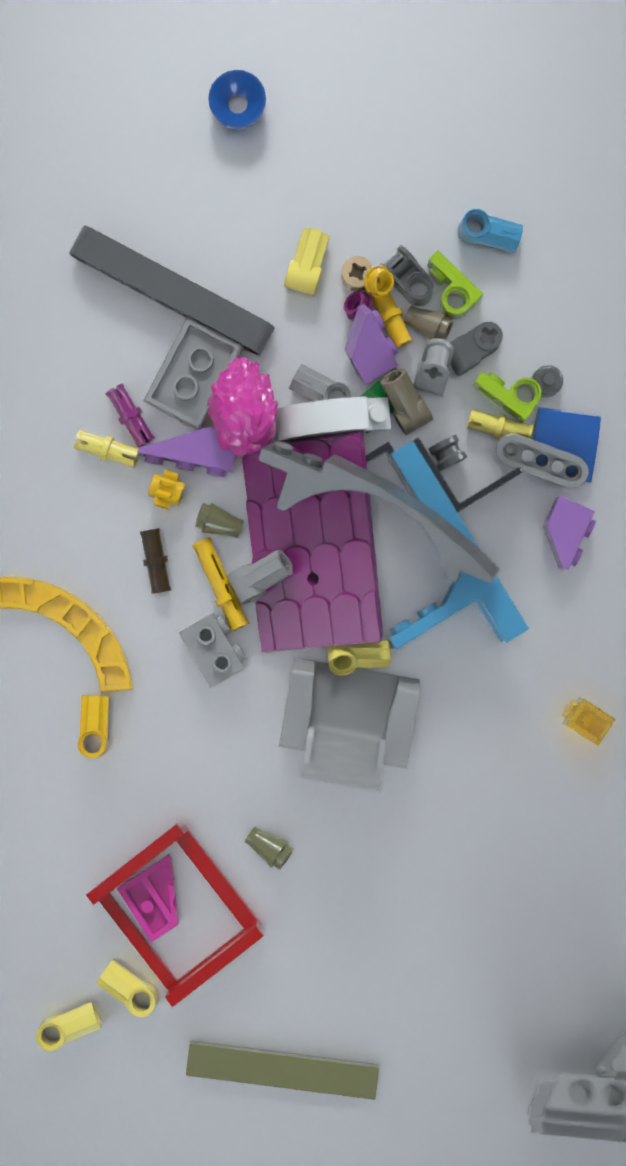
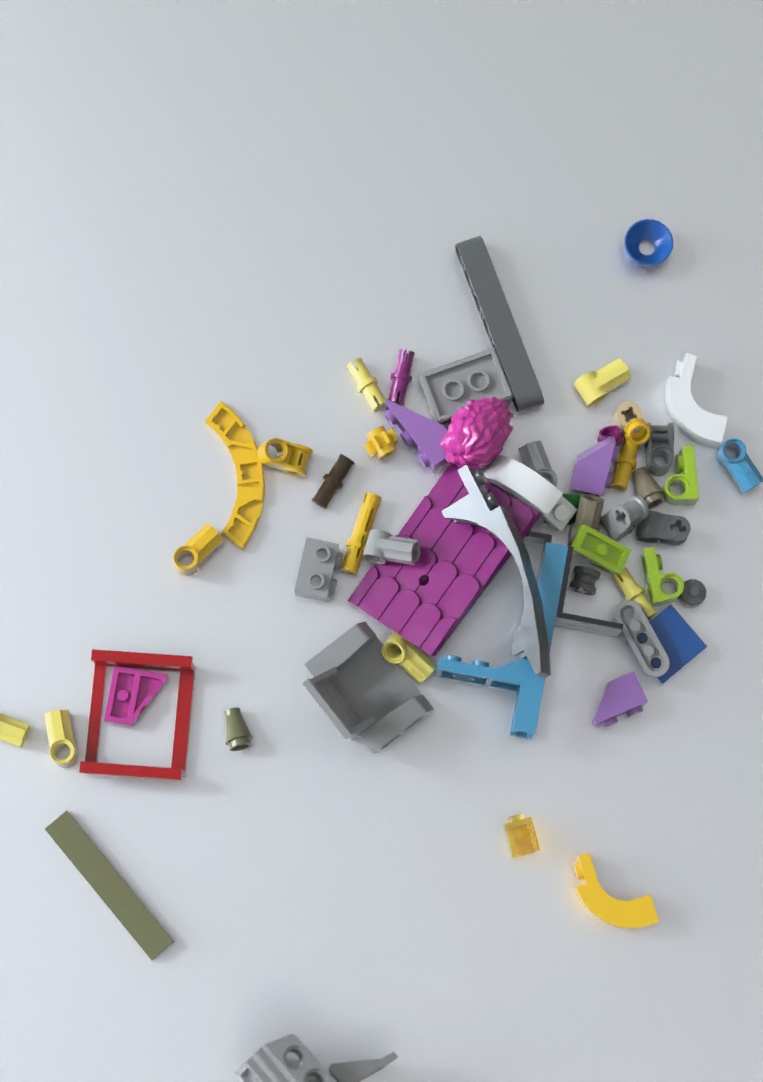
camera: 40 degrees right, 10 degrees down
olive cone [195,502,244,538] -> none
none -> yellow piece [257,438,313,477]
none -> lime plate [571,525,631,575]
none -> white arch [665,353,728,449]

